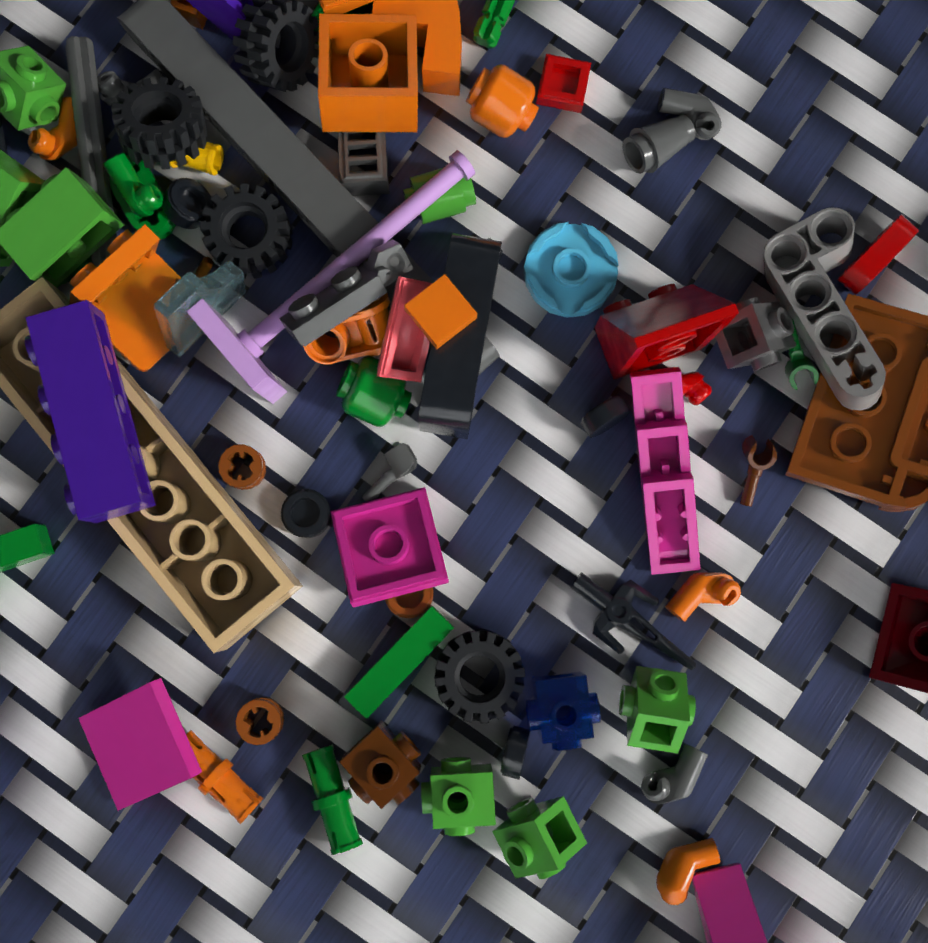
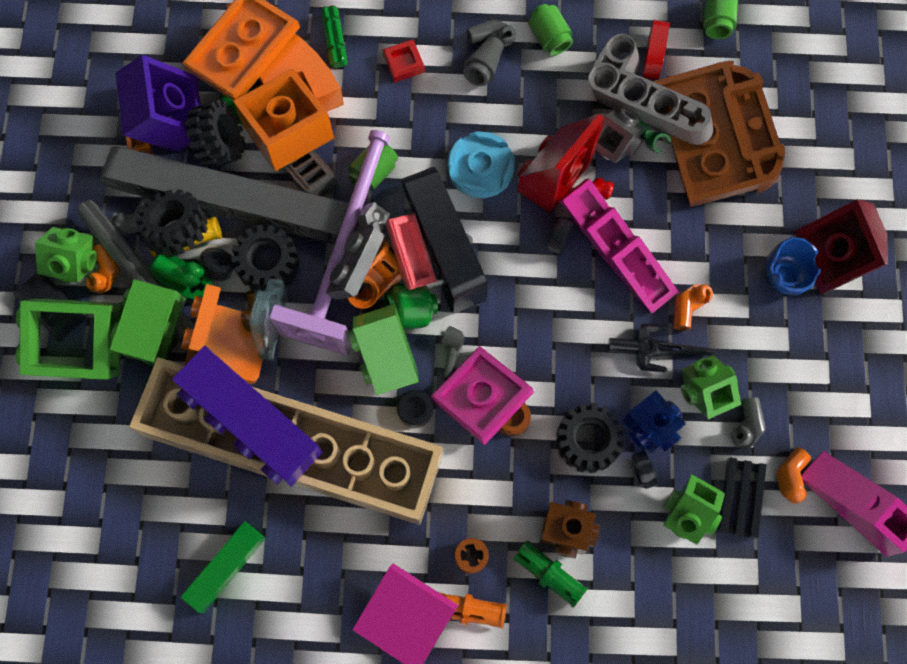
camera: 30 degrees left, 10 degrees down
dark orange bush [218,444,266,490] -> none
green piece [344,606,454,719] -> none
orange tile [404,274,478,349] -> none
bright green brick [421,757,496,836] -> none
orange head [466,64,539,138] -> none
reddish brown hand [740,435,777,507] -> none
none -> bright green brick [348,304,419,395]
none -> bright green brick [528,4,573,56]
none -> black tile [718,457,767,539]
none -> blue hair [765,237,821,296]

